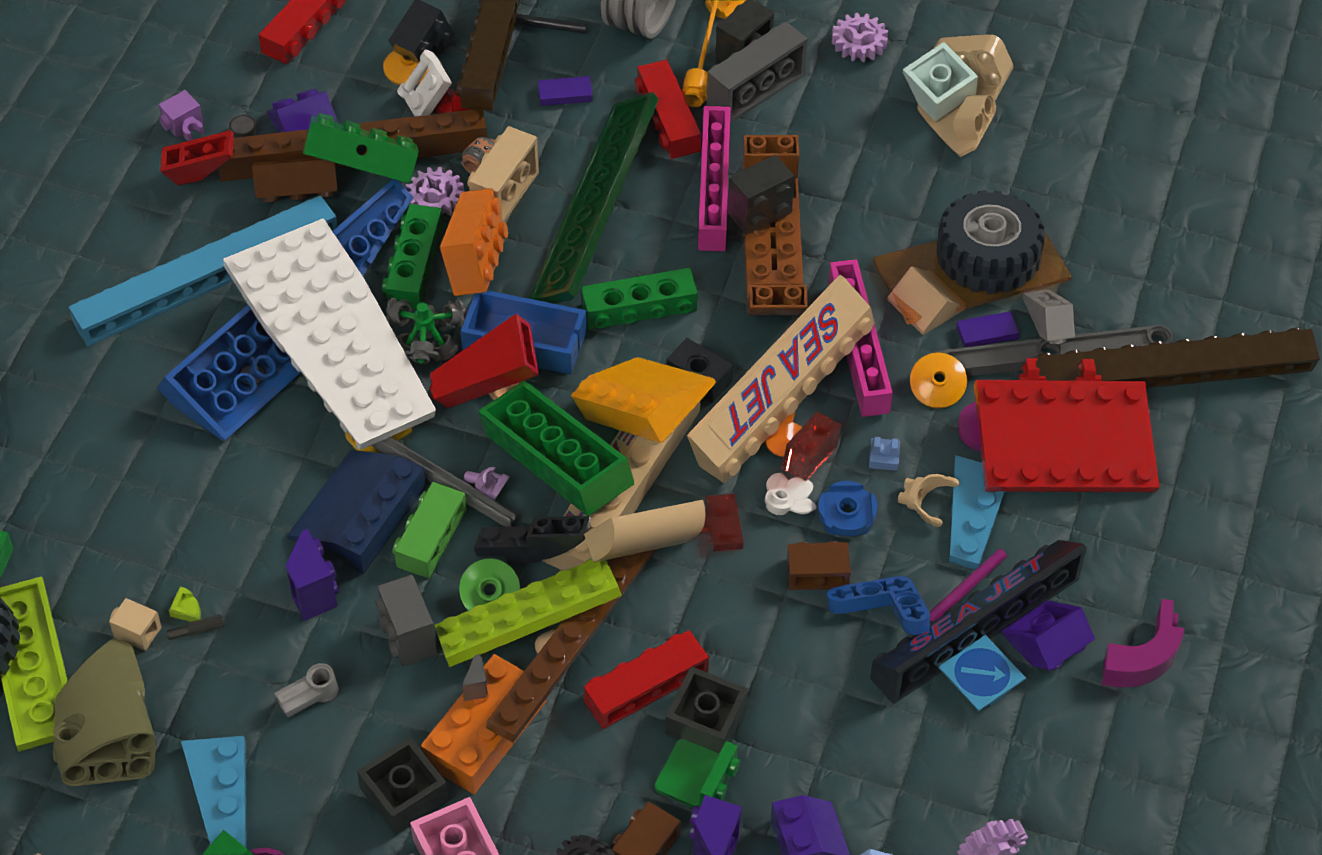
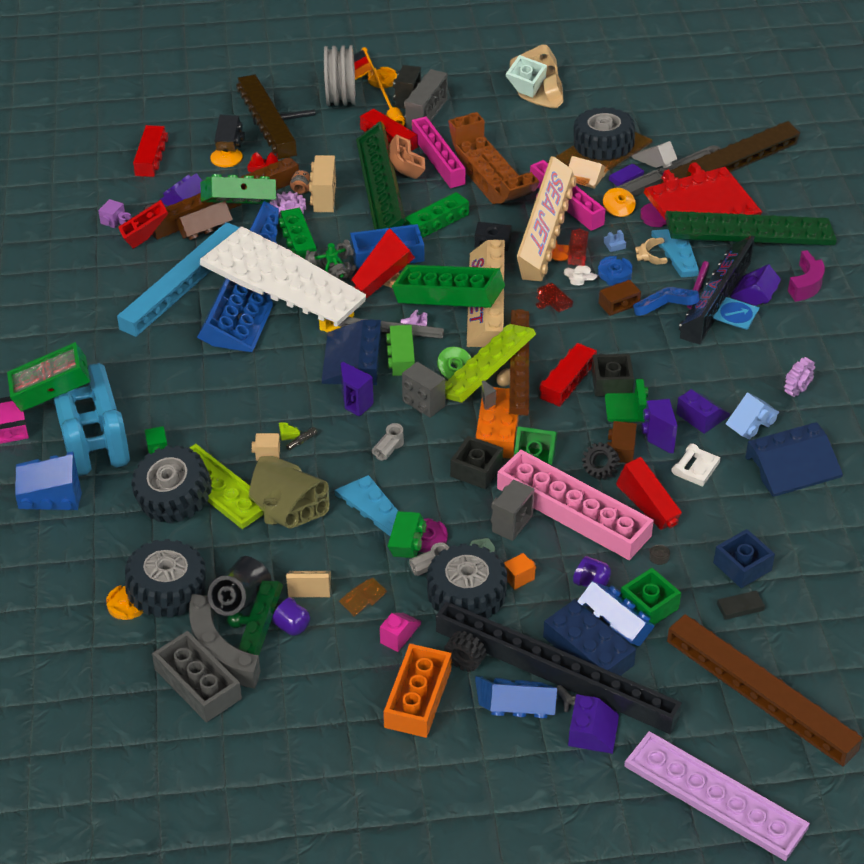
camera: 25 degrees left, 10 degrees down
white plate [397,50,452,116] -> none
orange brick [440,188,508,296] -> none
black slope [474,516,592,565] -> none
dark purple tile [538,76,593,106] -> none
light orange slope [571,357,716,443] -> none
tan brick [584,500,705,562] -> none
pearl dark grey brick [728,155,795,235] -> none
lavender gear [832,13,888,62] -> none
none -> nougat brick [389,135,425,179]
none -> green slope [514,427,558,466]
none -> dark green plate [665,211,837,245]

